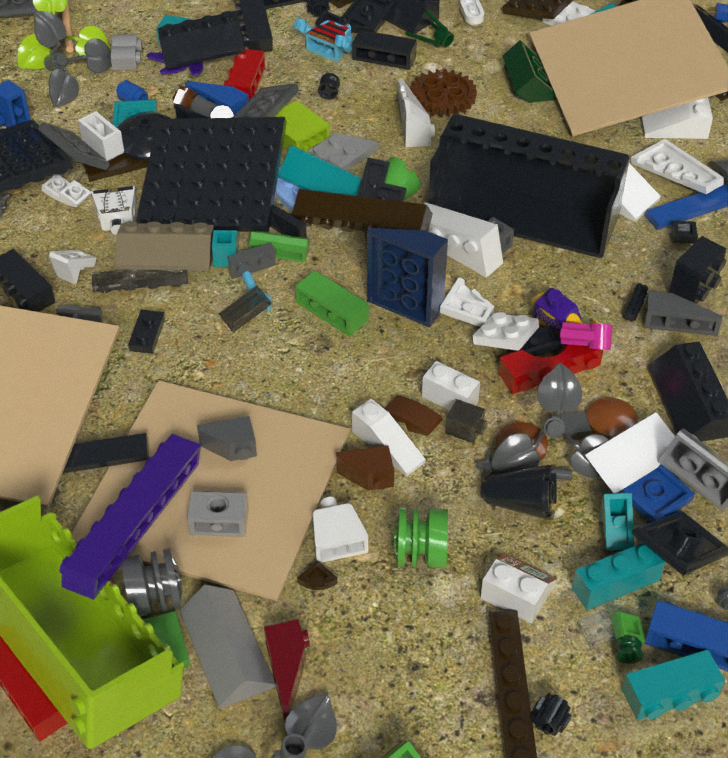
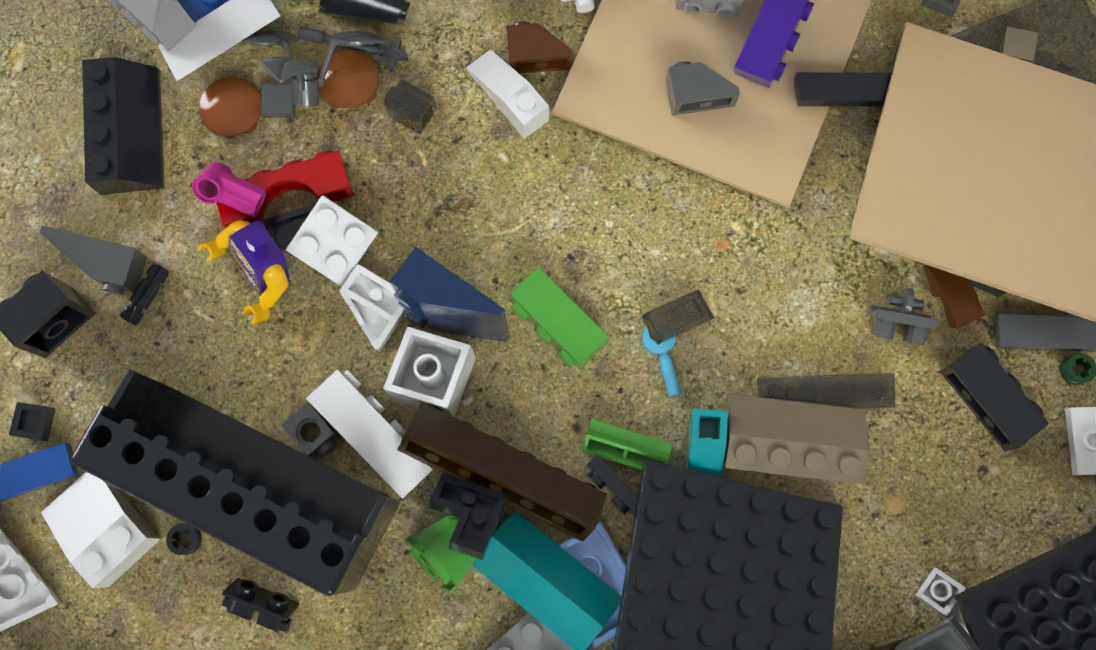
camera: 175 degrees left, 30 degrees up
white slope [49,250,97,284] -> none
white torso [91,186,137,235] -> none
black plate [128,310,165,354] -> none
dark grey plate [227,243,276,279] -> none
reddish brown slope [384,395,443,436] -> none
white brick [422,361,480,418] -> none

